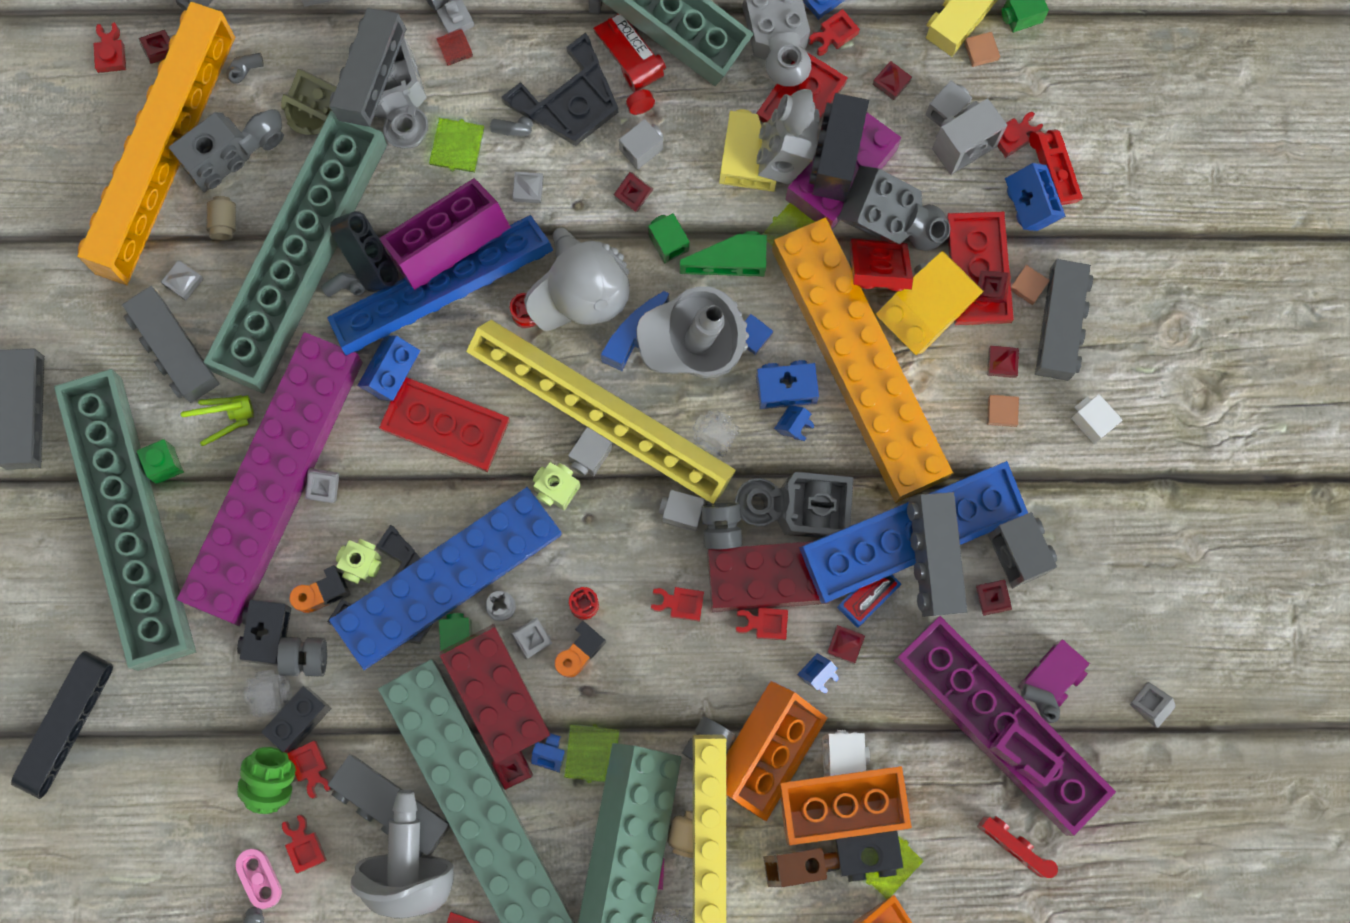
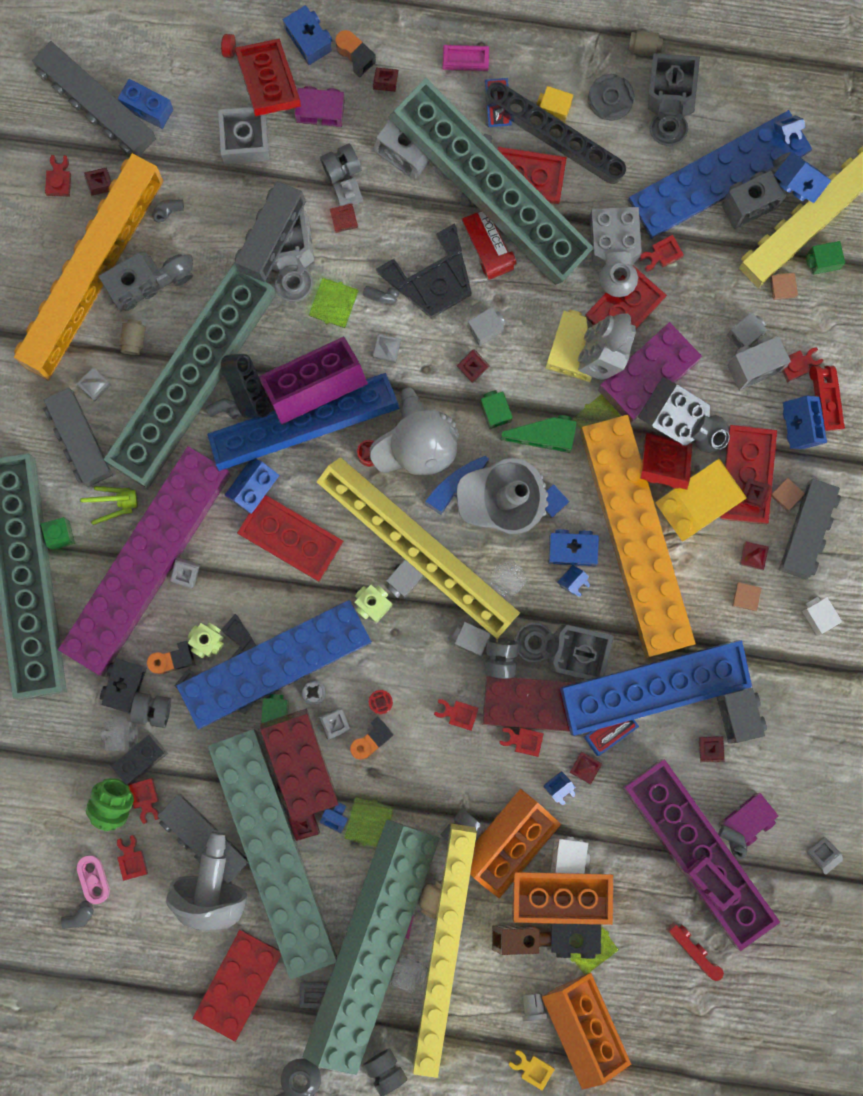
camera: 10 degrees right, 5 degrees up
olive slope [281,69,337,135] -> none
red tile [626,89,655,115] -> none
black brick [809,93,869,202] -> none
dark red tile [873,61,912,100] -> none
dark grey brick [907,492,968,617] -> none

